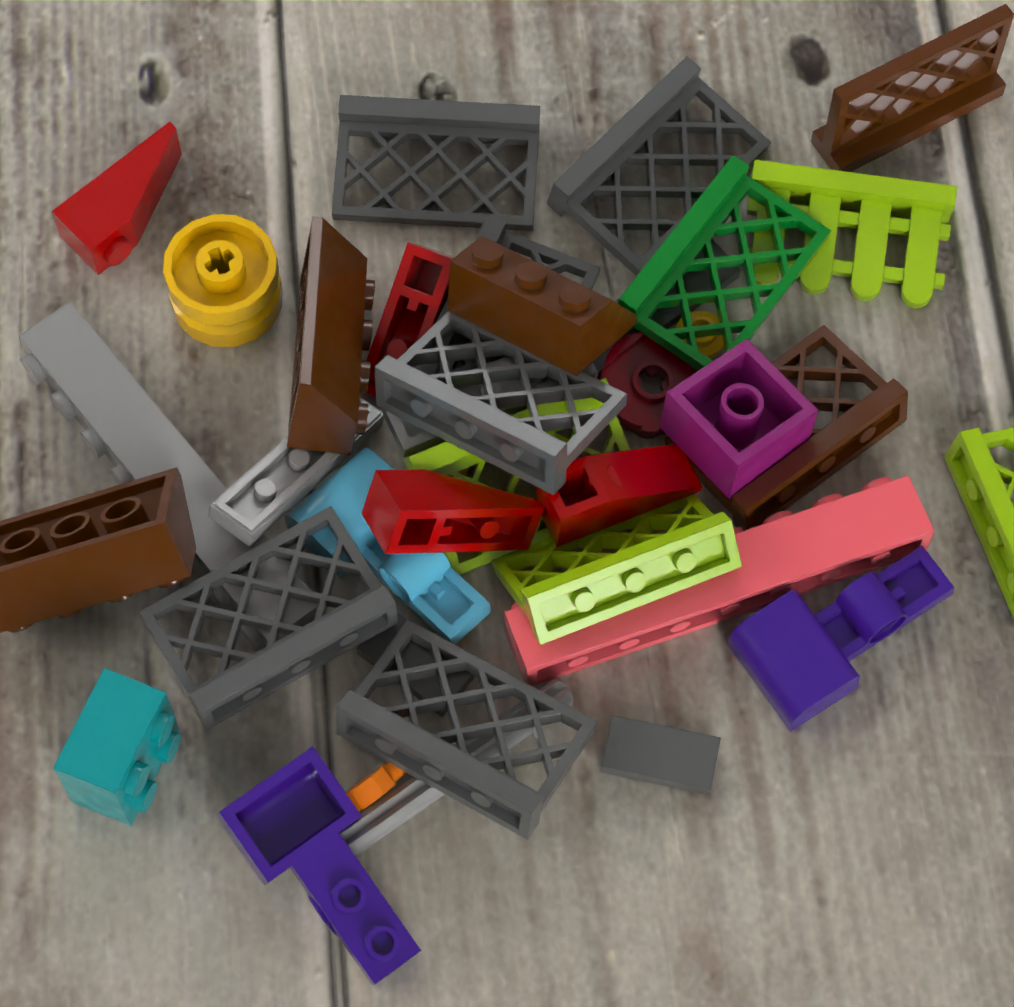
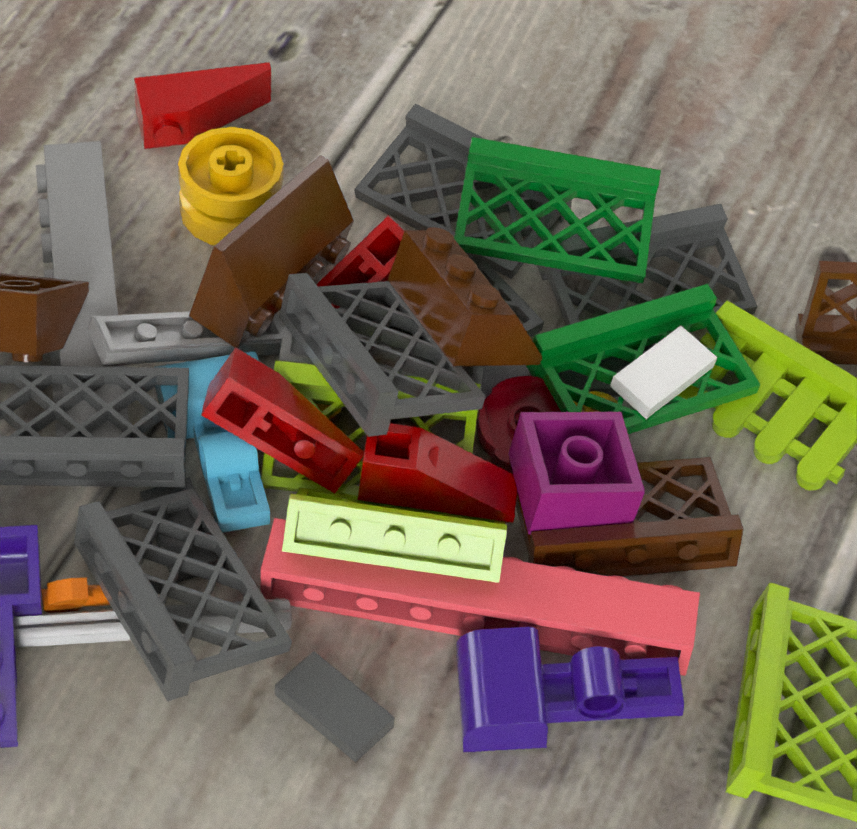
camera: 25 degrees right, 15 degrees down
none -> green fence [454,137,661,284]
none -> white tile [610,326,717,419]

